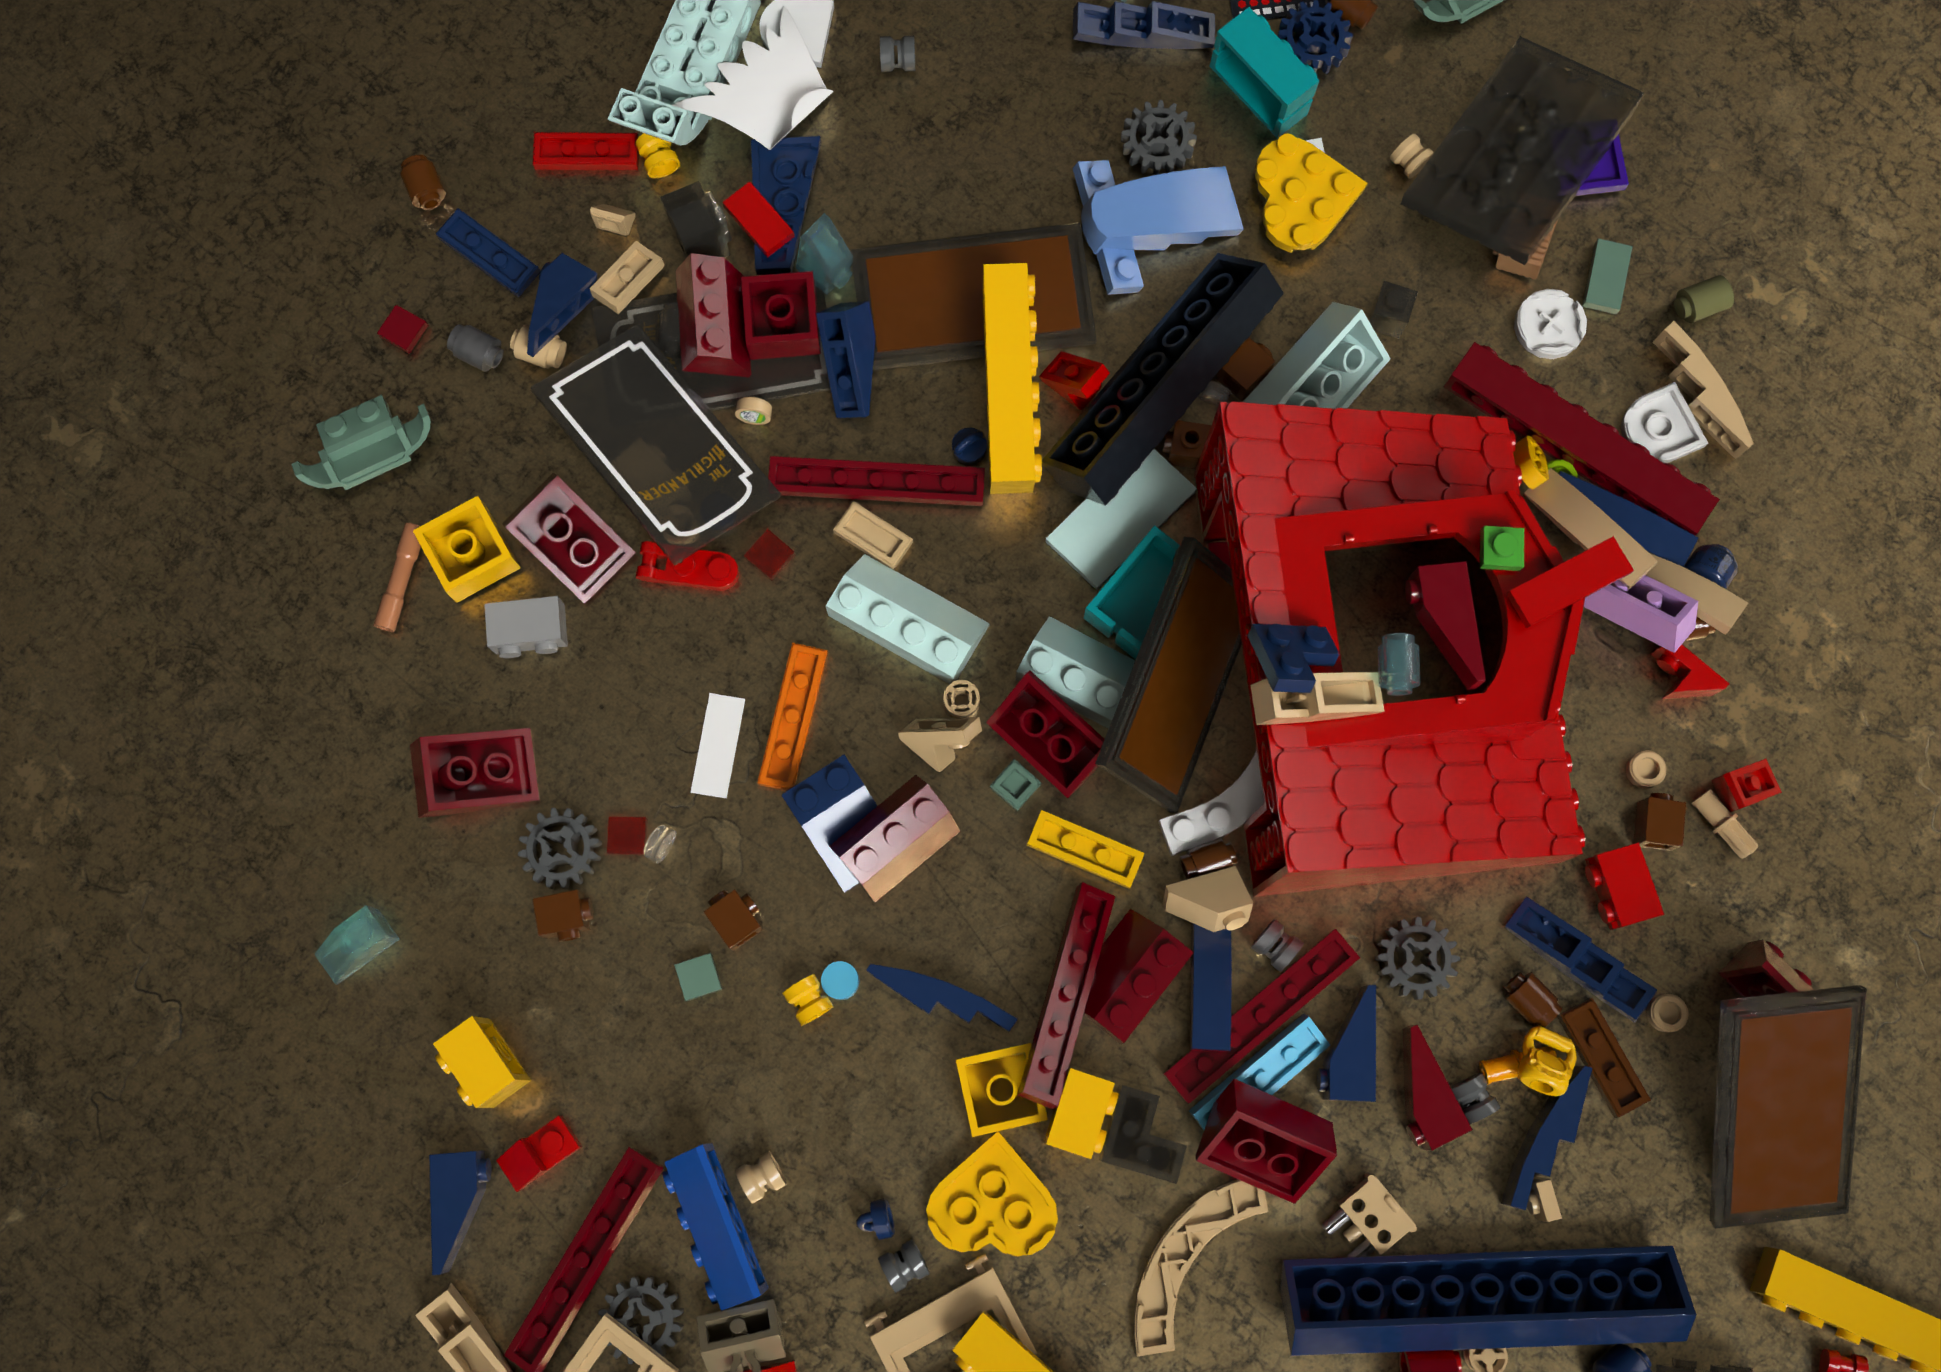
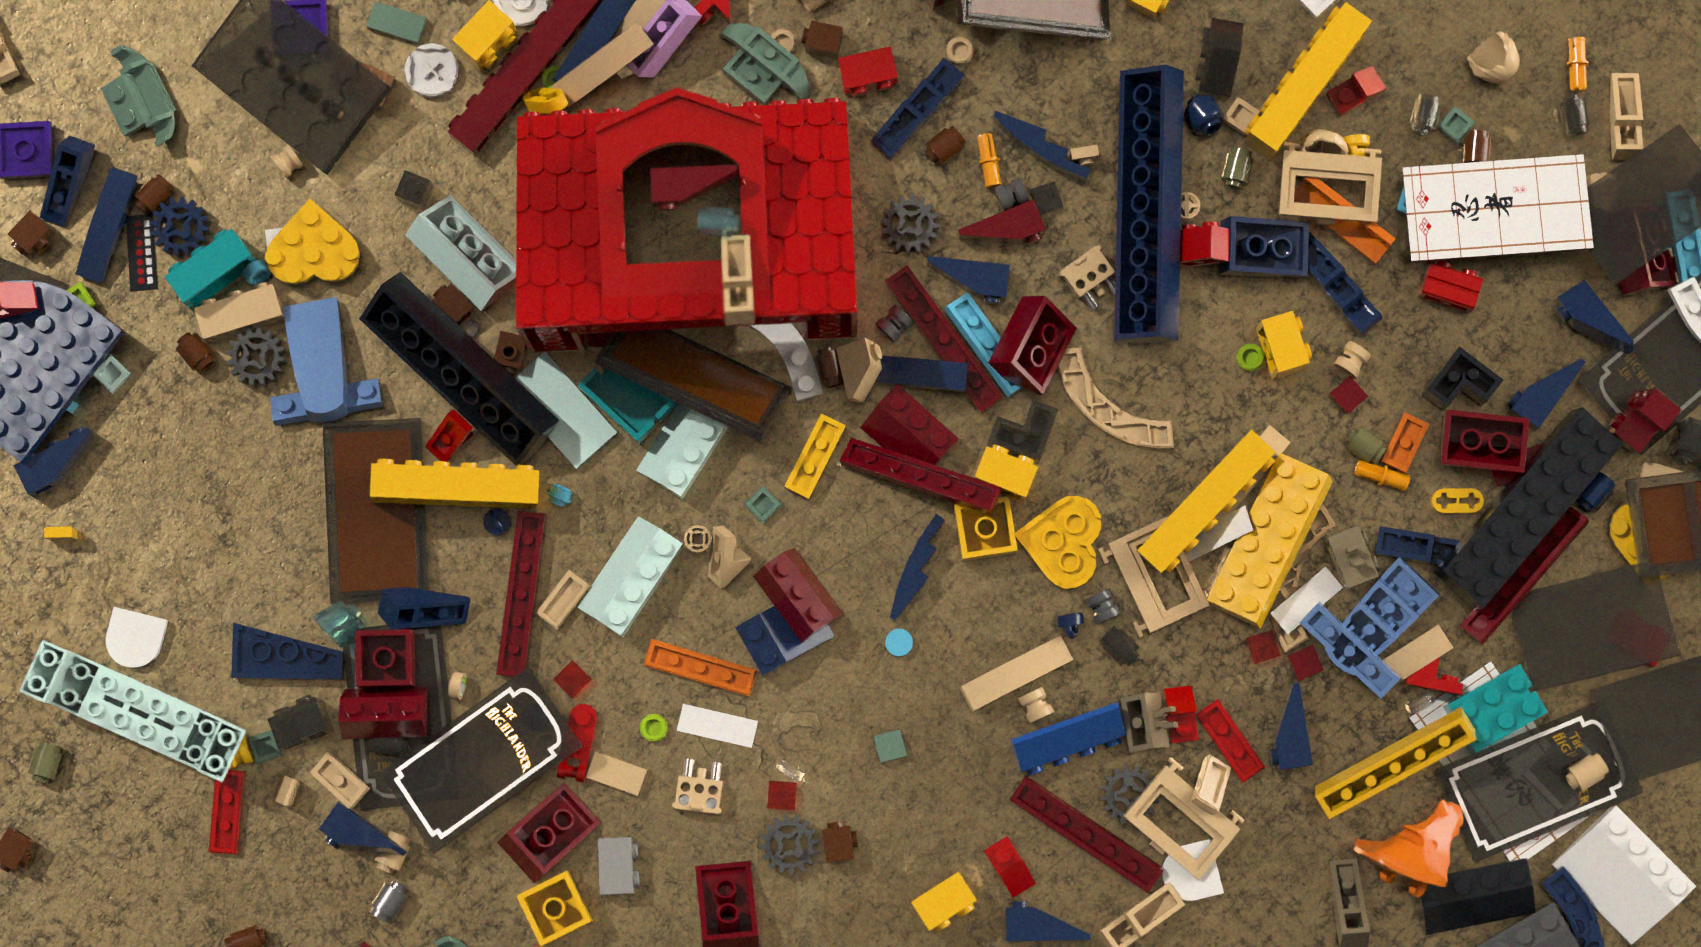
camera: 85 degrees left, 5 degrees up
dark blue tile [436,208,540,298] -> none
white piece [673,7,834,150] -> none
reddish brown brick [704,889,764,951] -> none
red tile [722,181,795,258] -> none
yellow wheel [782,974,834,1026] -> none
dark grey wheel [880,35,916,72] -> none
dark red slope [986,670,1113,798] -> none
dark blue slope [1073,1,1215,49] -> none
dark blue plate [1248,624,1339,693] -> none
bright green plate [1480,526,1524,571] -> none
red tile [1506,536,1634,628] -> none
yellow piece [1518,1025,1577,1096] -> none
reddish brown tile [1557,998,1651,1118] -> none
none -> reddish brown brick [176,332,216,374]
none -> tan brick [194,282,285,343]
none -> medium azure tile [242,260,271,286]
none -> sand green tile [247,729,283,764]
none -> yellow brick [452,0,518,73]
none -> medium azure plate [546,483,573,507]
none -> tan tile [586,751,648,796]
none -> lime tile [640,714,668,742]
none -> tan piece [672,758,723,816]
none -> sand green plate [719,23,810,105]
none -> tan slope [959,636,1073,712]
none -> clear smoke tile [1029,181,1064,216]
none -> clear smoke brick [1099,626,1140,667]

